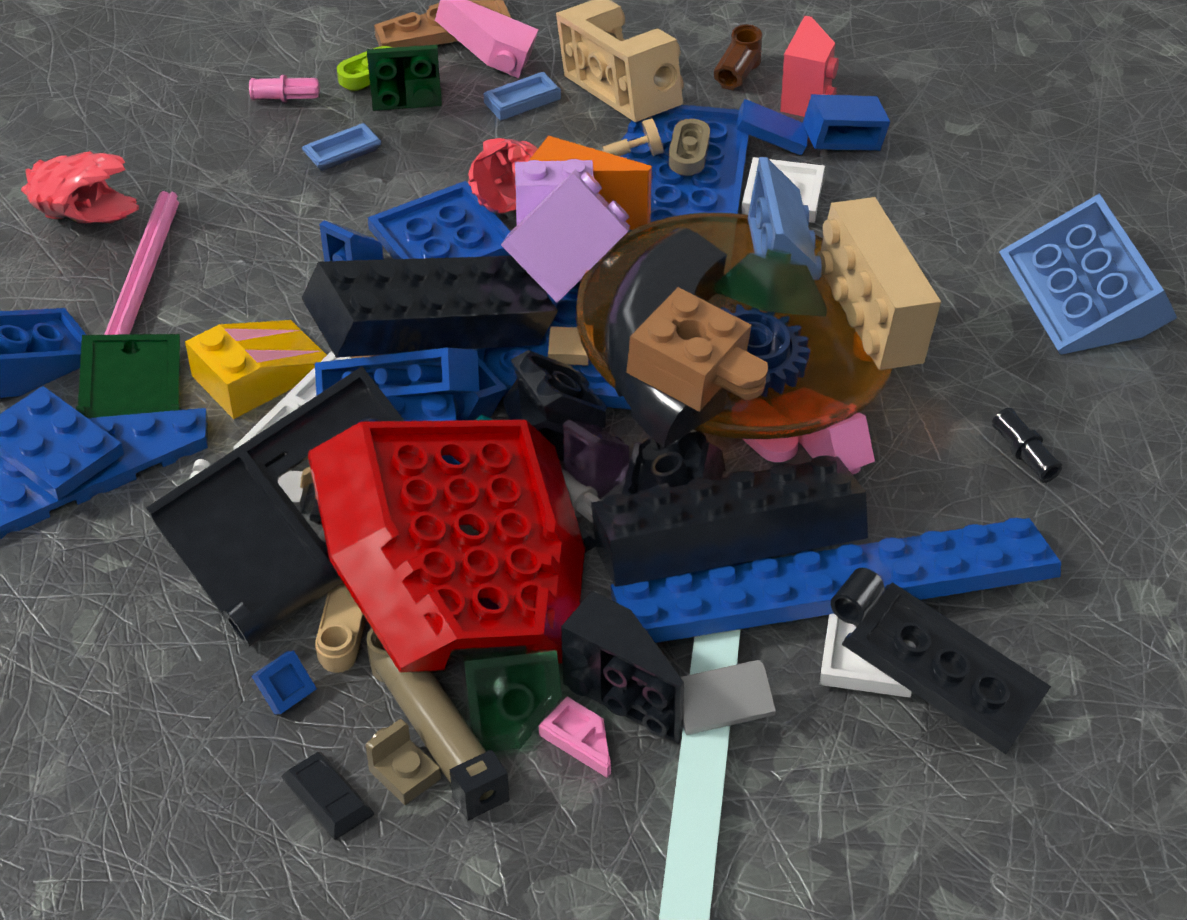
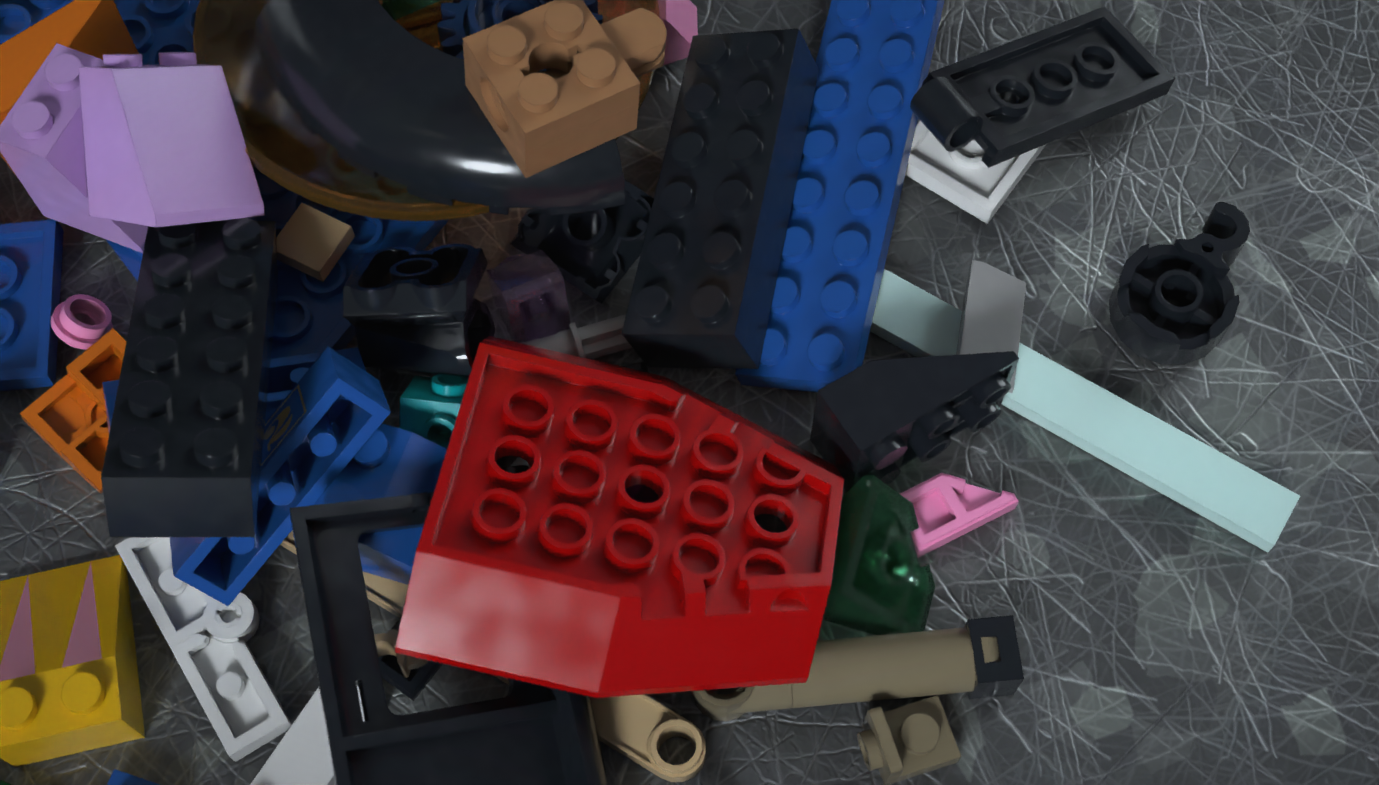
camera: 65 degrees left, 20 degrees up
none -> black piece [1109,202,1250,365]

